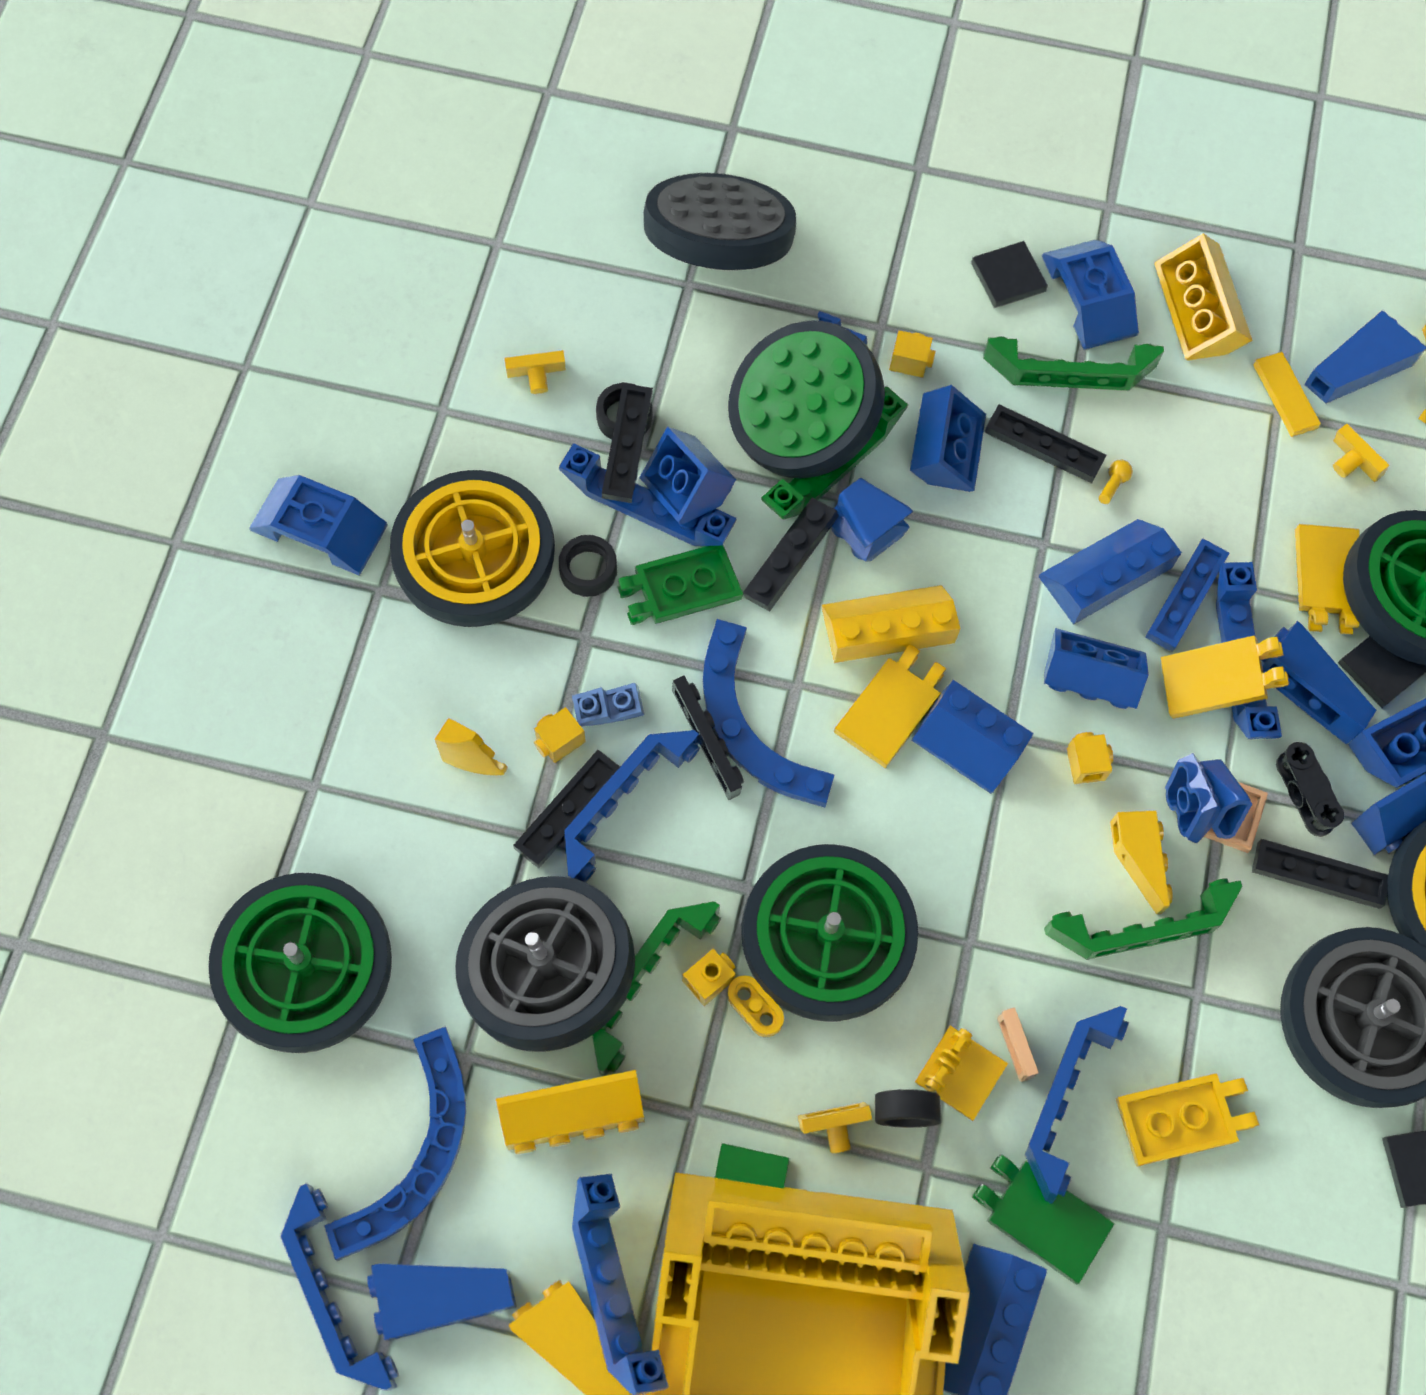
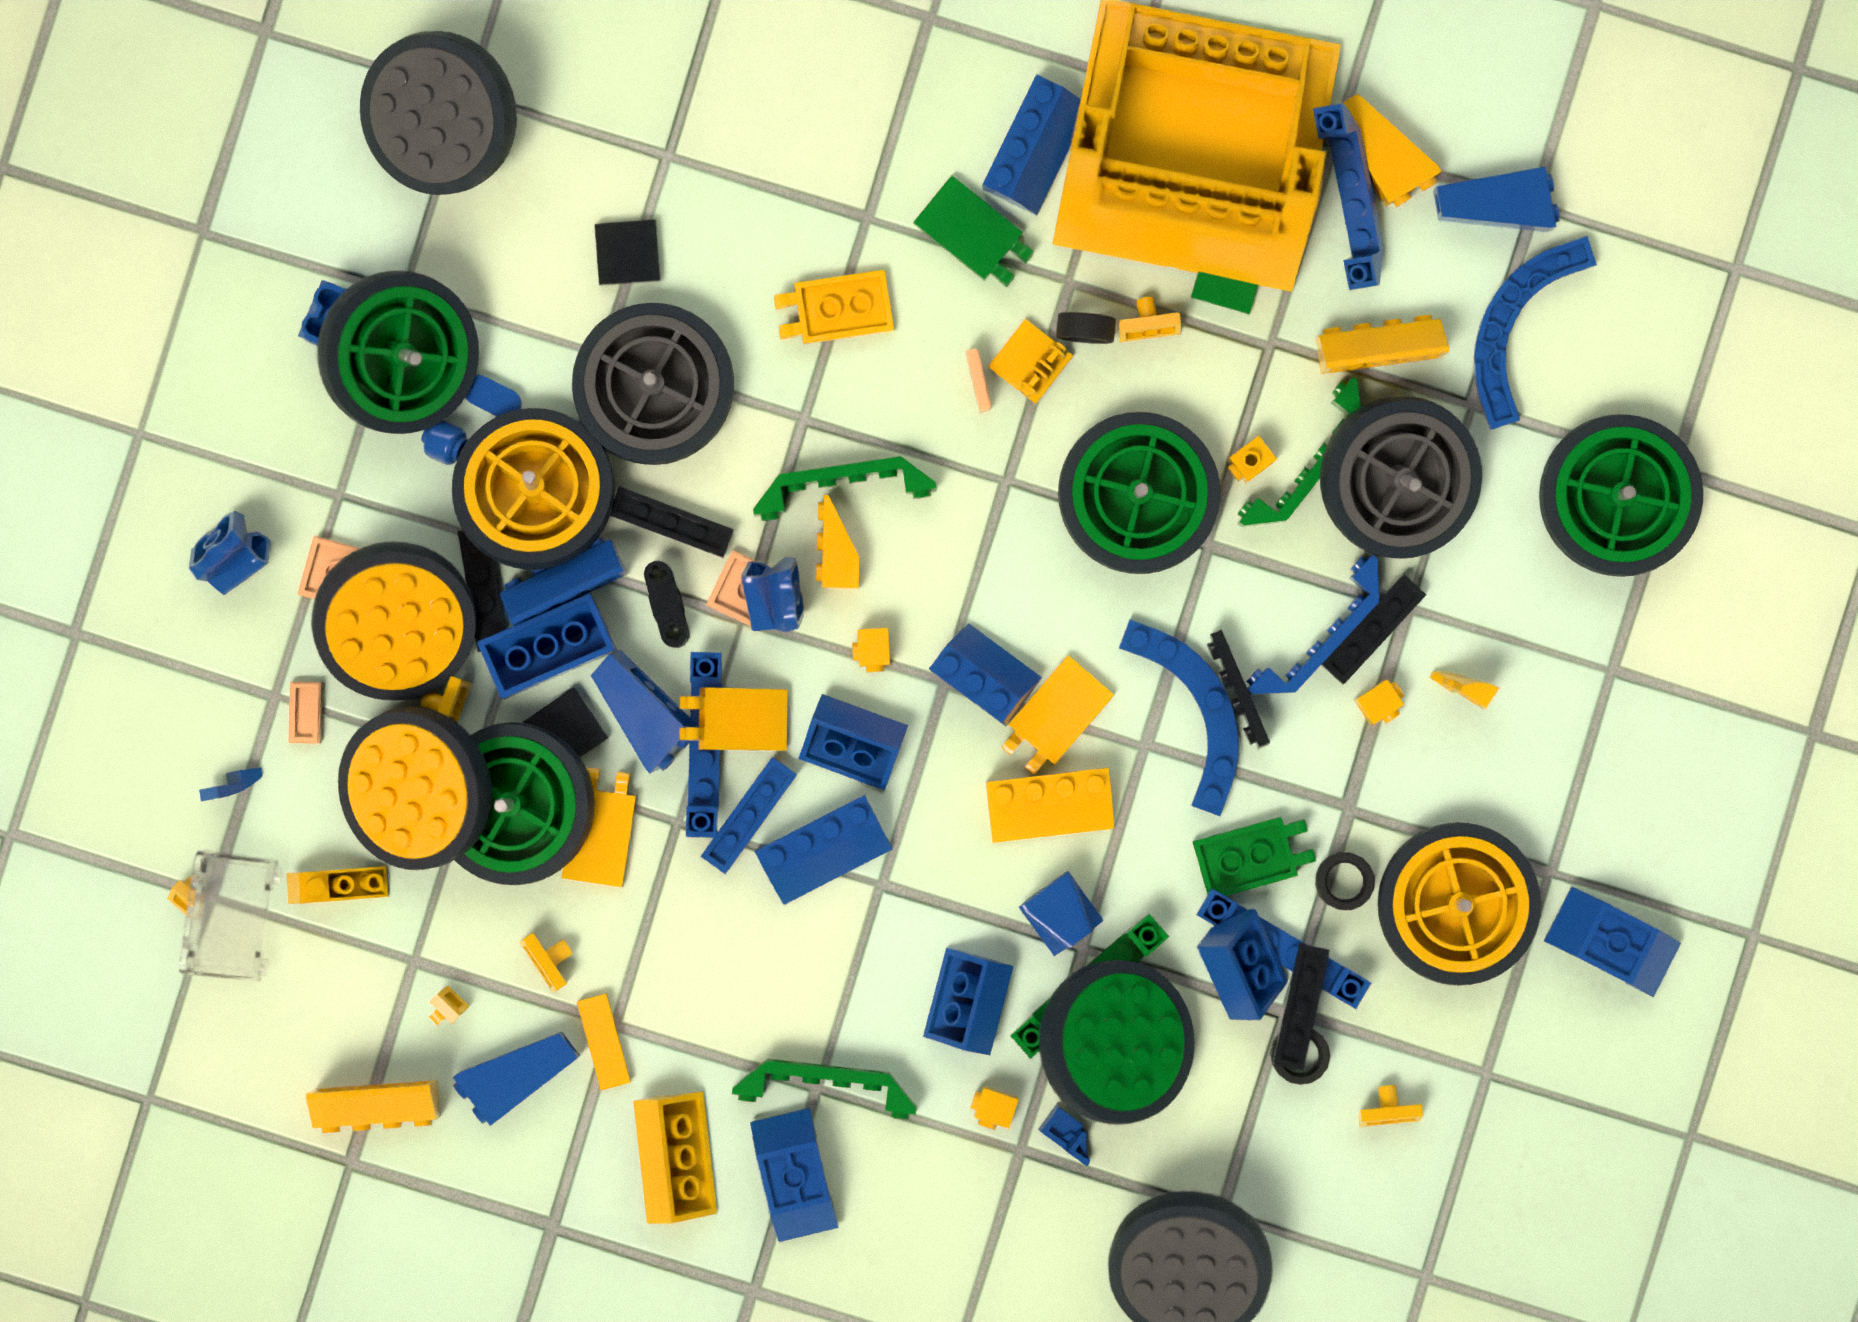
camera: 170 degrees left, 20 degrees up
blue slope [280,1183,399,1391] -> none
medium blue slope [572,683,644,727] -> none
yellow plate [727,975,784,1037] -> none
black plate [743,498,839,612] -> none
black tile [971,241,1048,308] -> none
black plate [984,404,1107,483] -> none
blue slope [1025,1006,1129,1204] -> none
yellow bar [1098,460,1133,504] -> none

